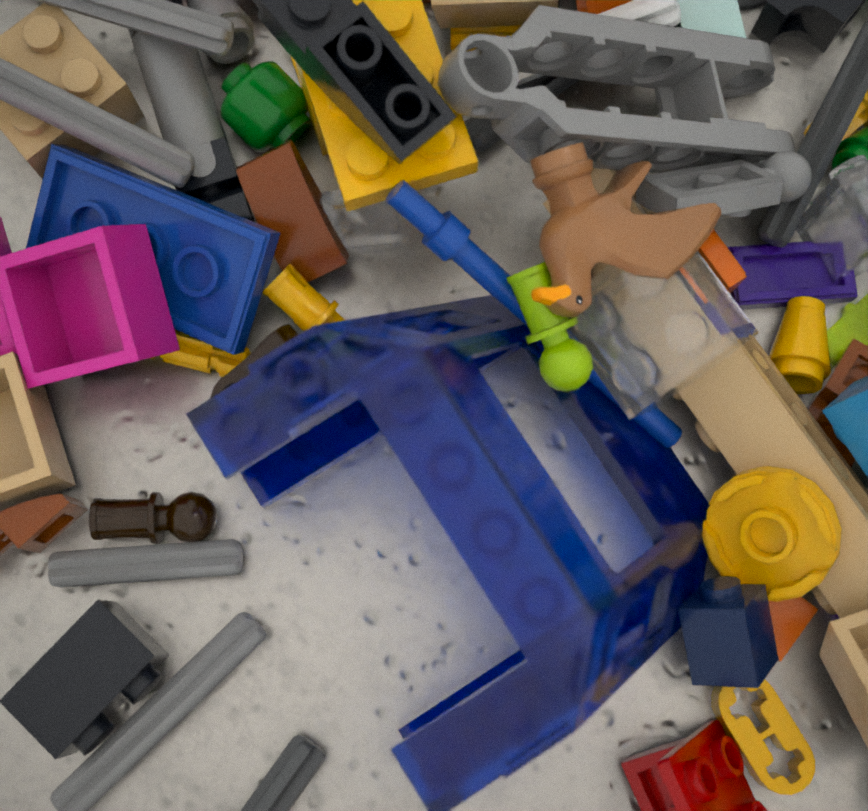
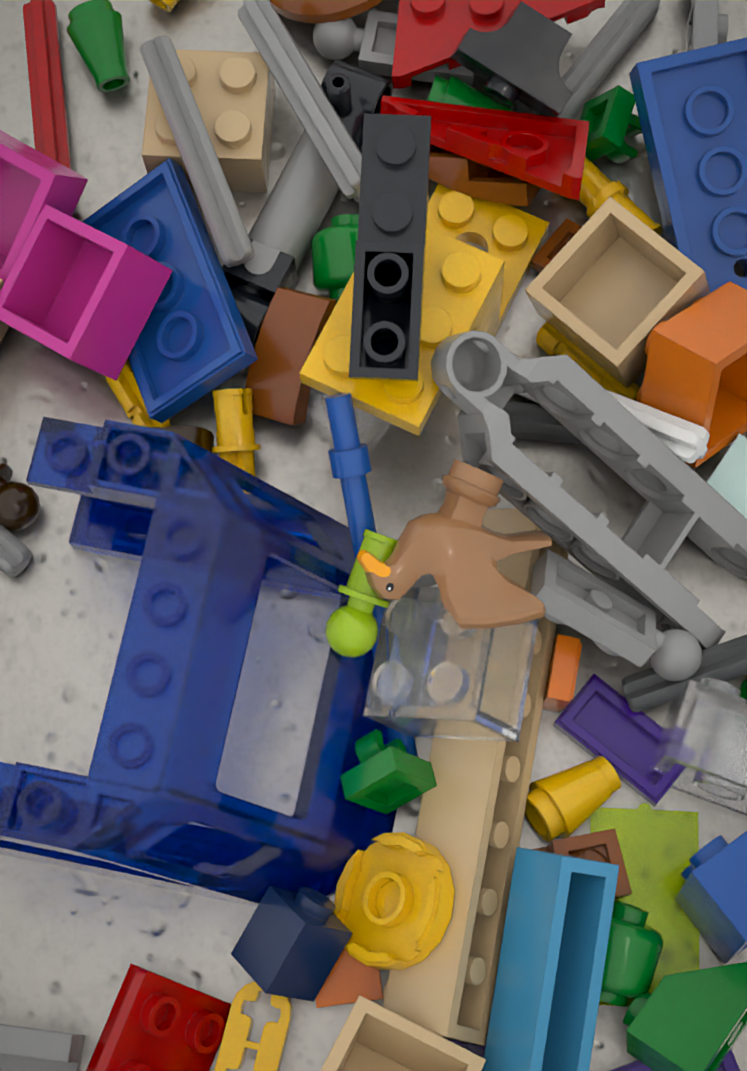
camera: 50 degrees right, 5 degrees down
none -> green tile [340,729,437,815]

